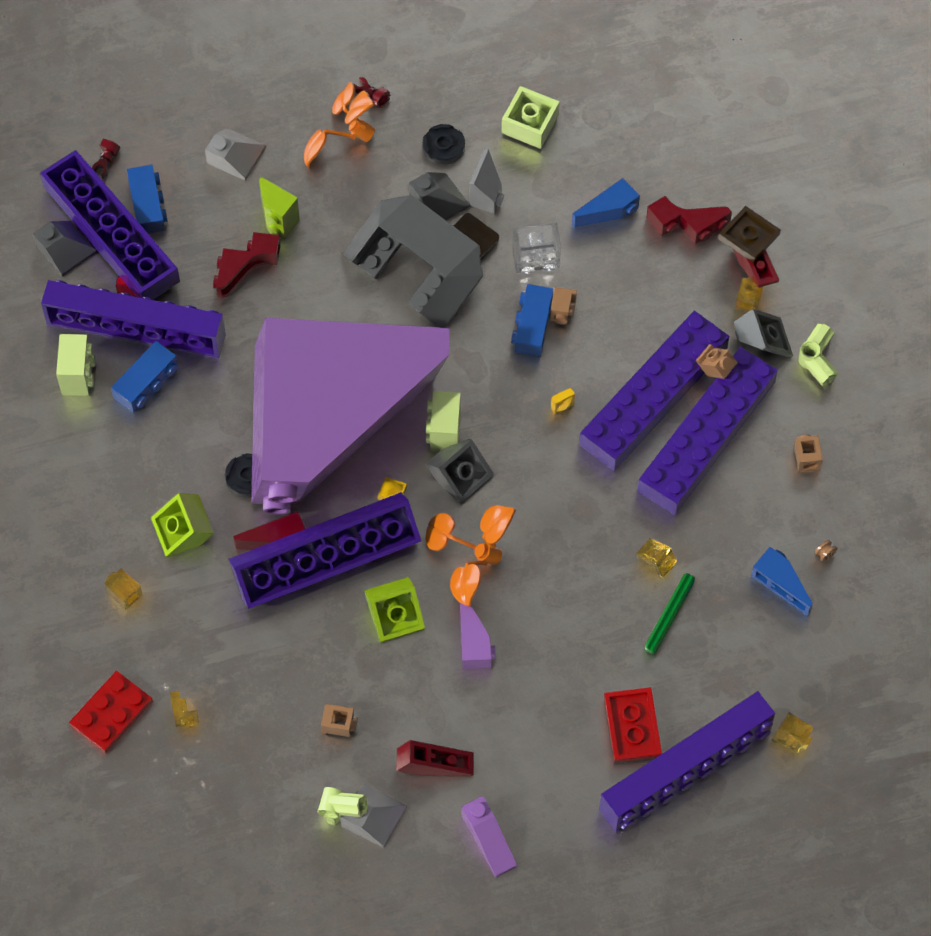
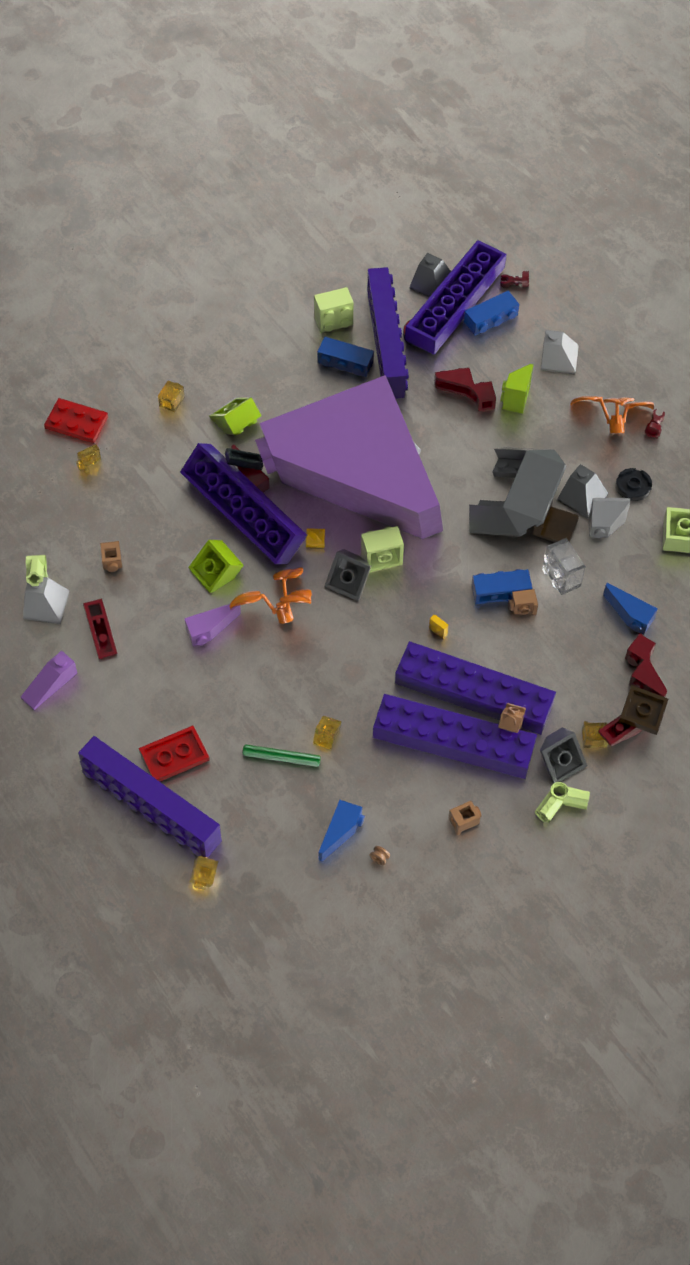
camera: 70 degrees right, 5 degrees down
none -> black tile [225,448,264,471]

